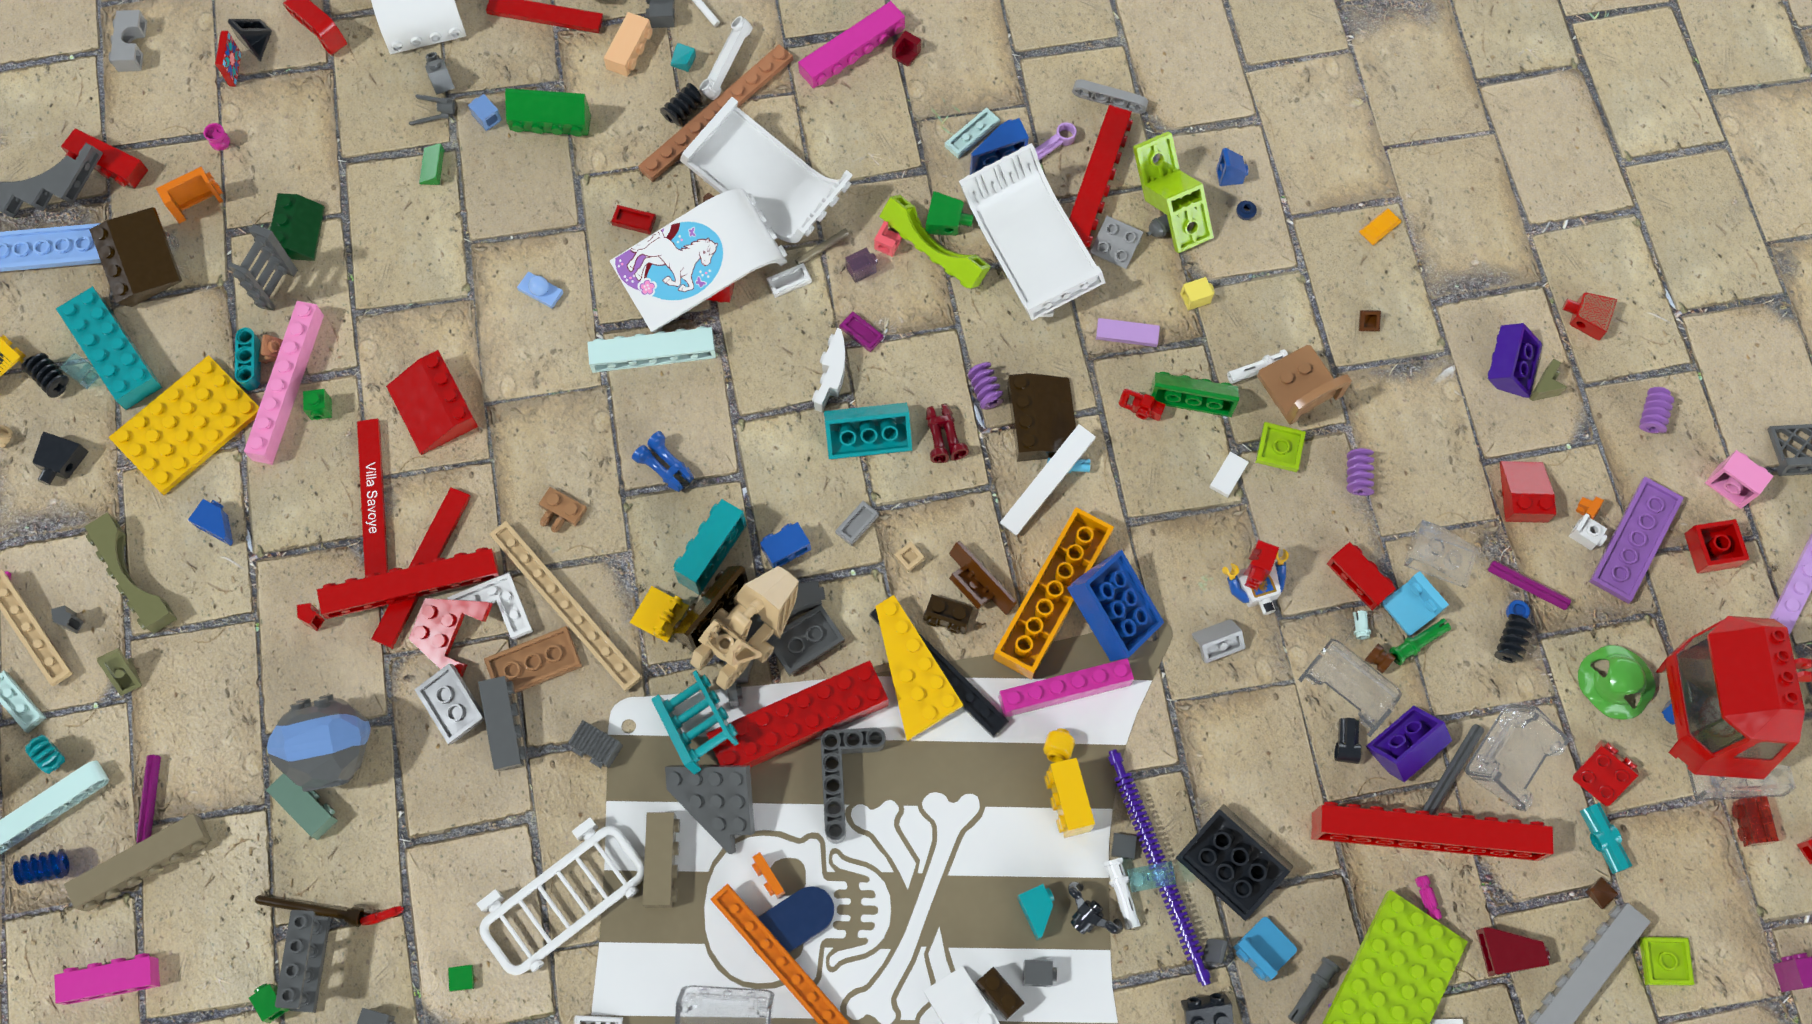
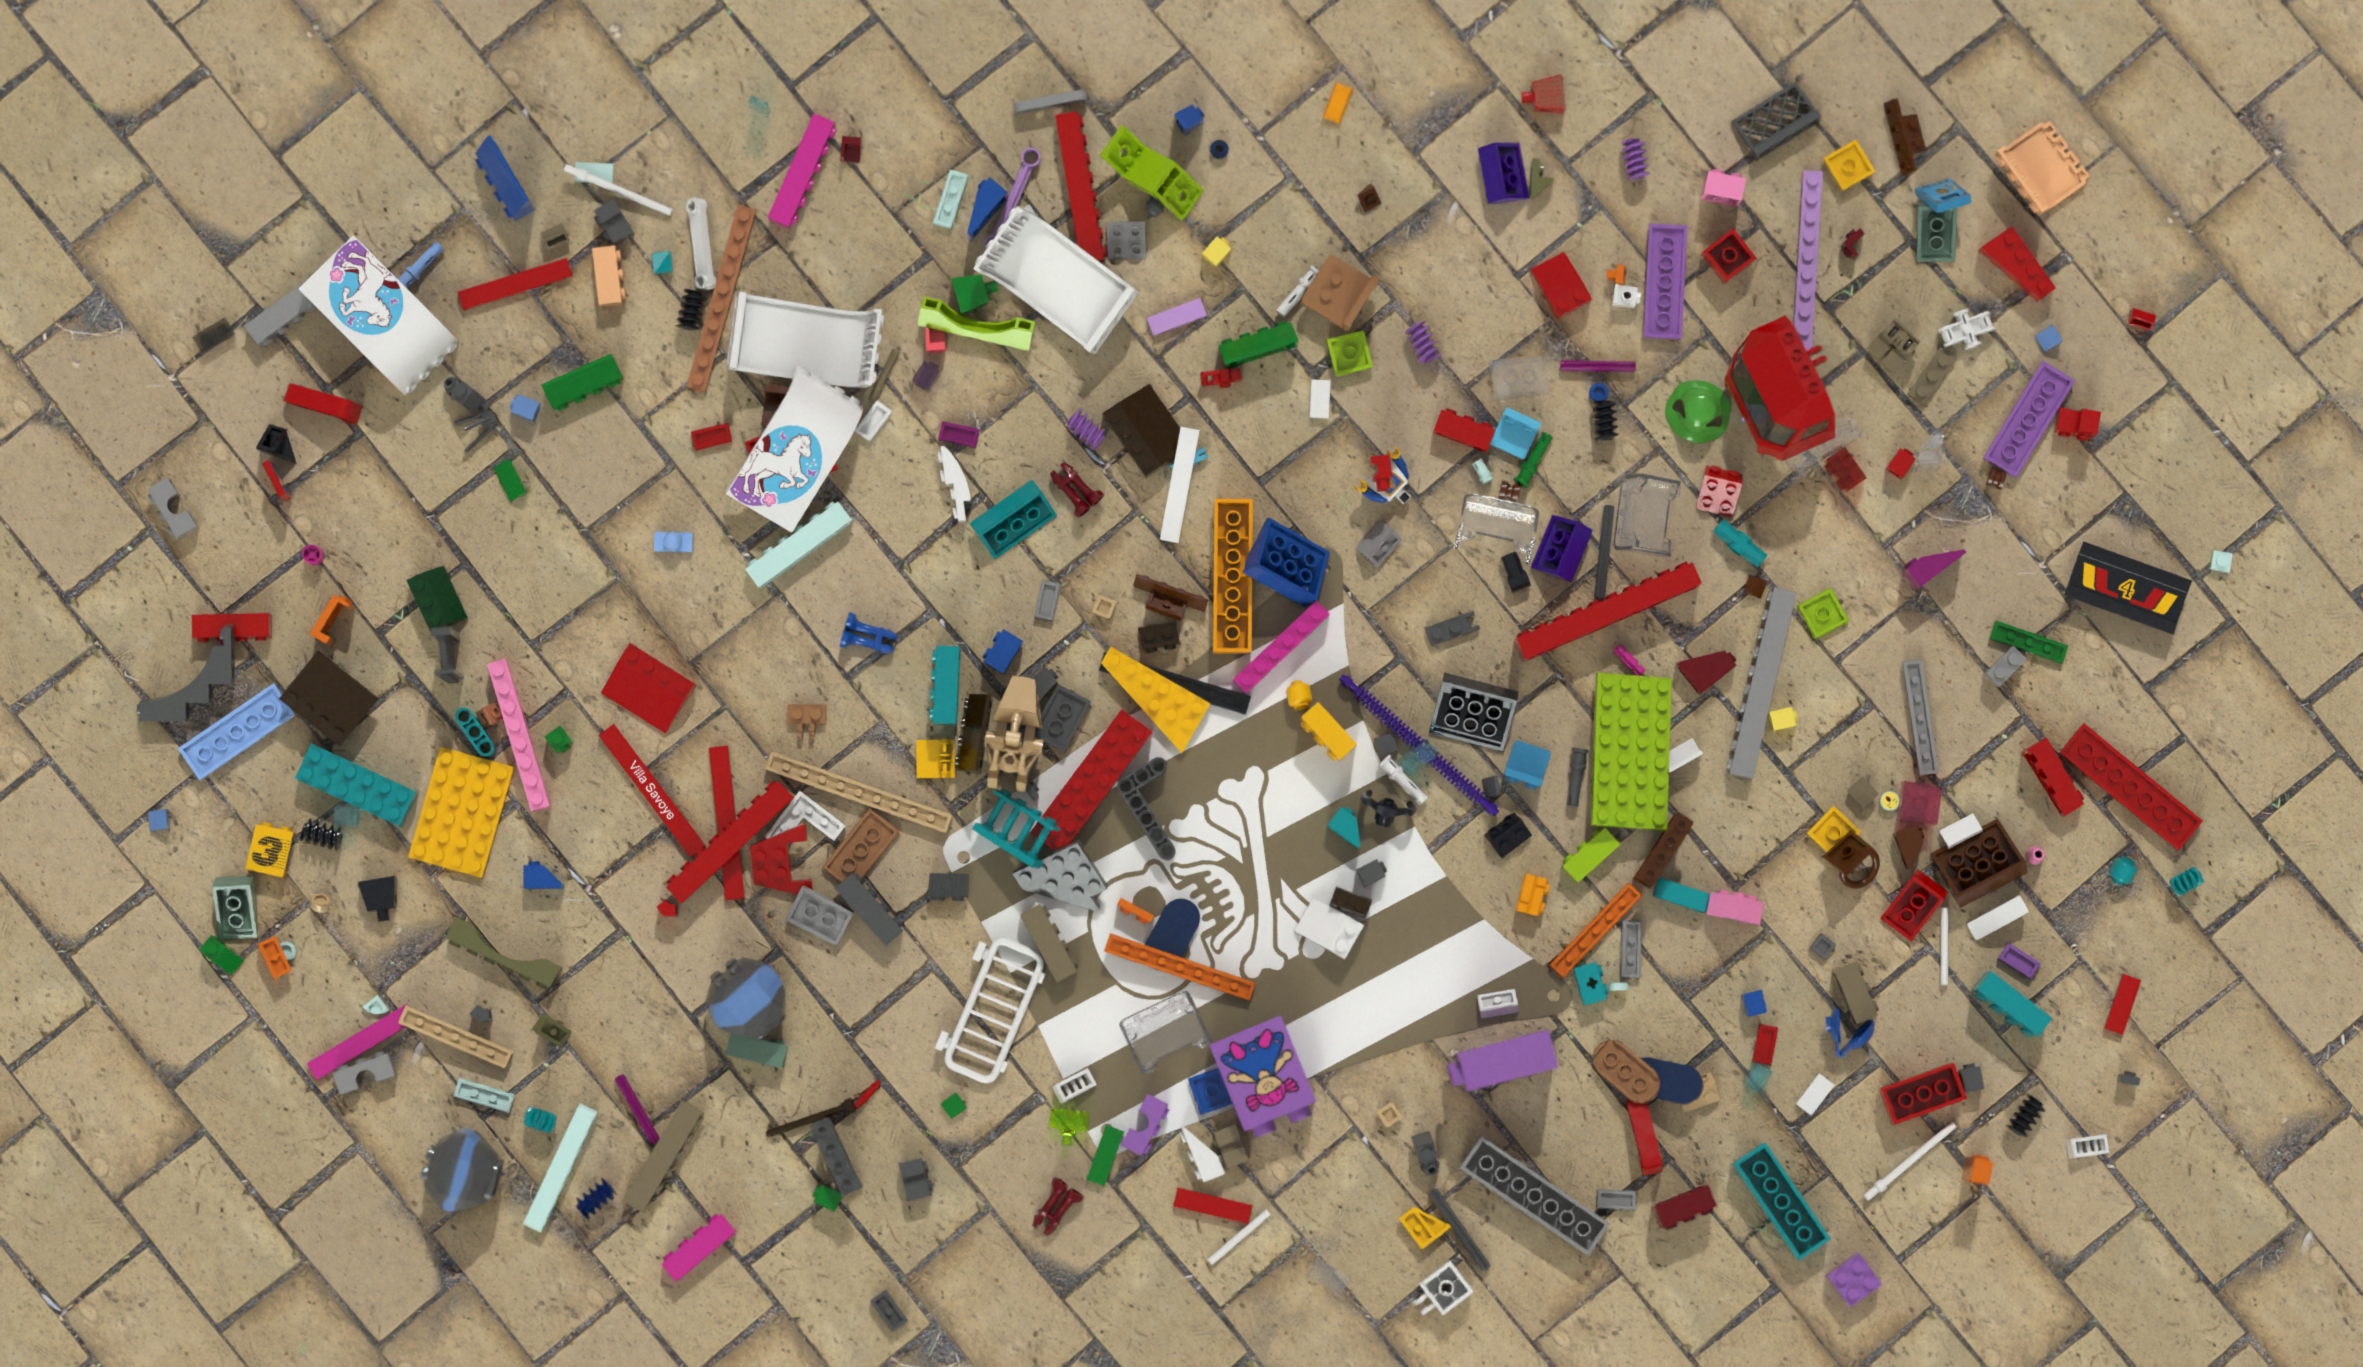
camera: 30 degrees left, 15 degrees up
none -> dark grey hinge [1425,611,1480,646]

